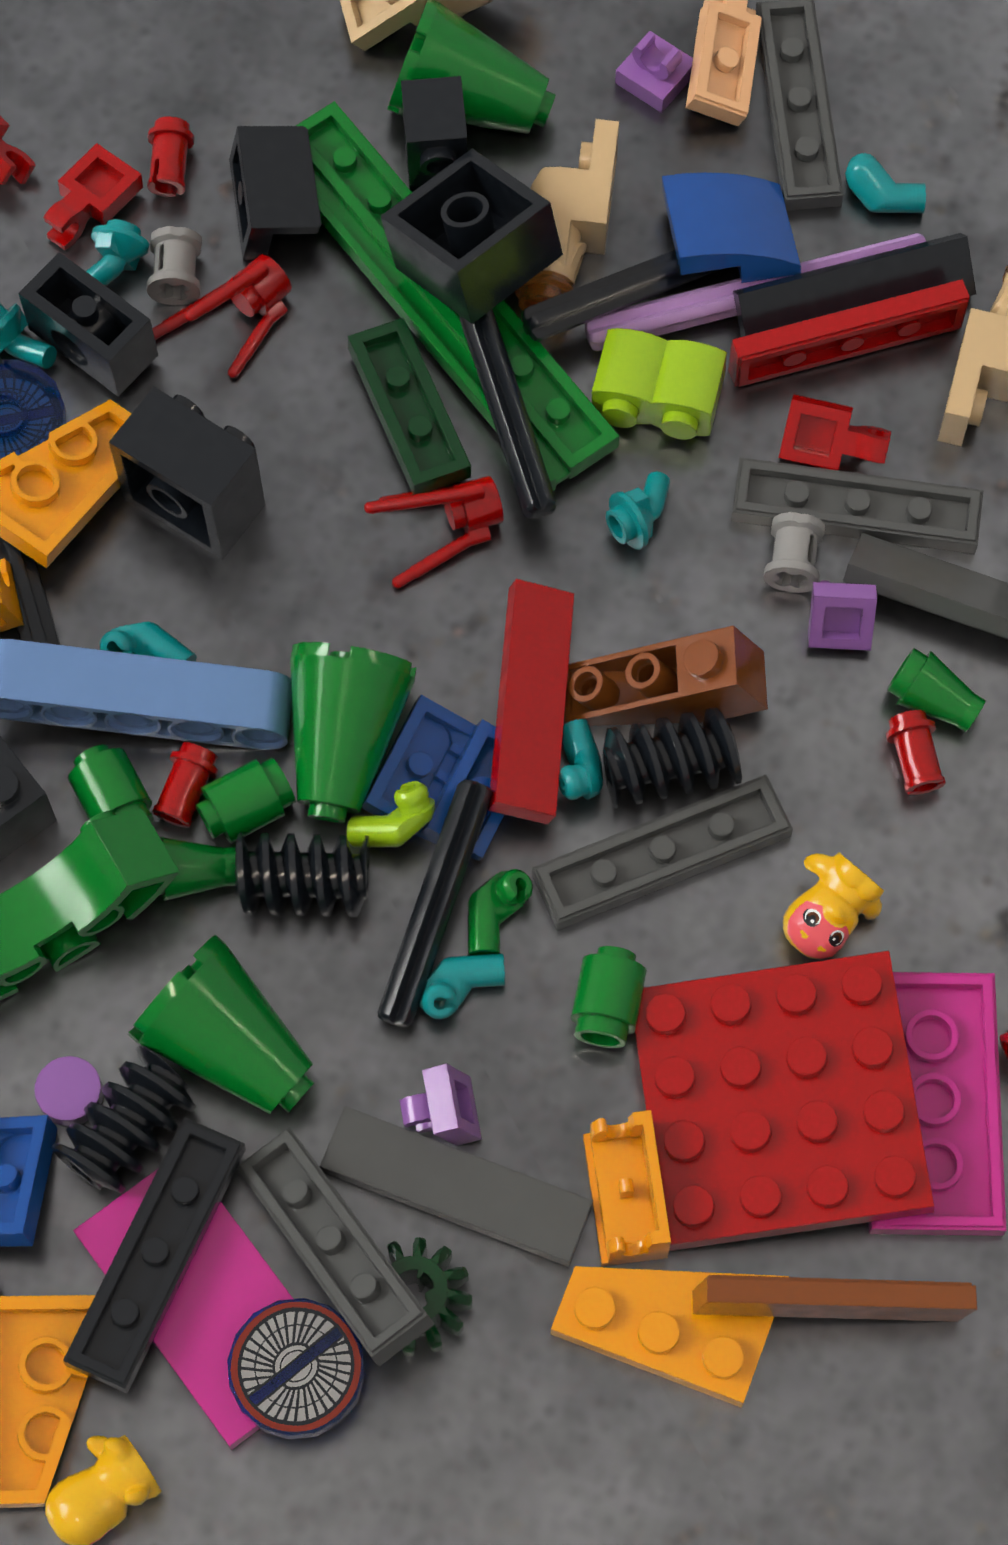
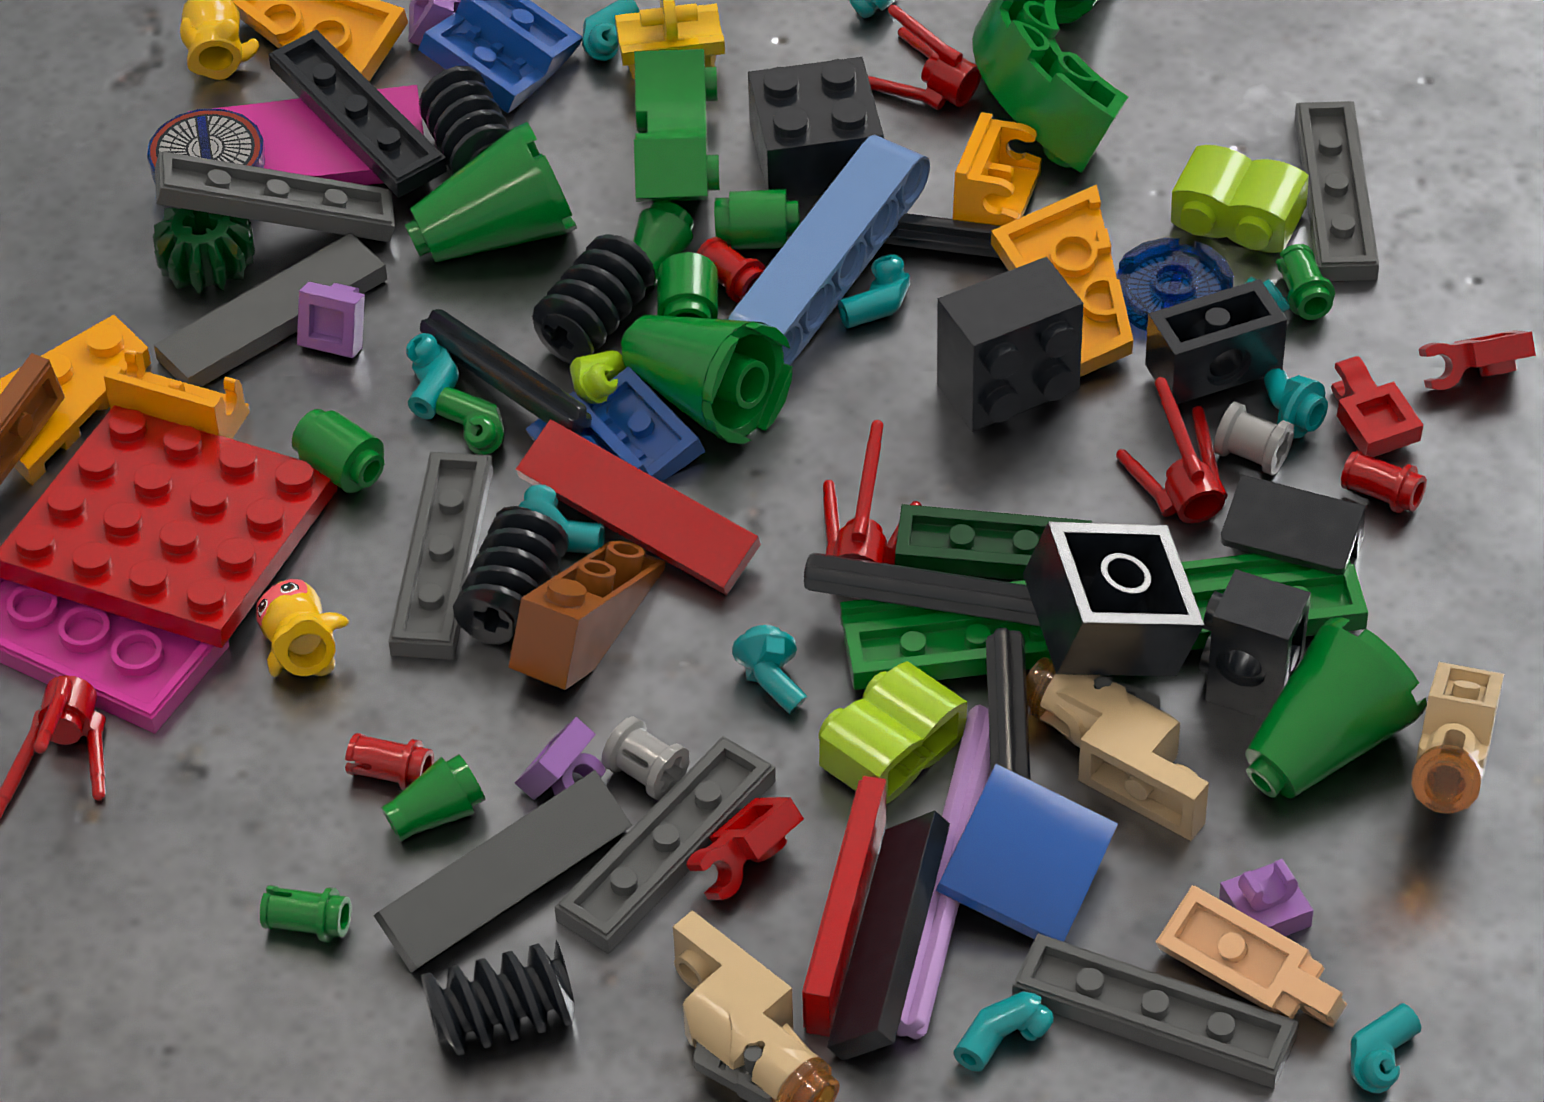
camera: 120 degrees right, 20 degrees down
medium lavender tile [35,1056,103,1126] -> none

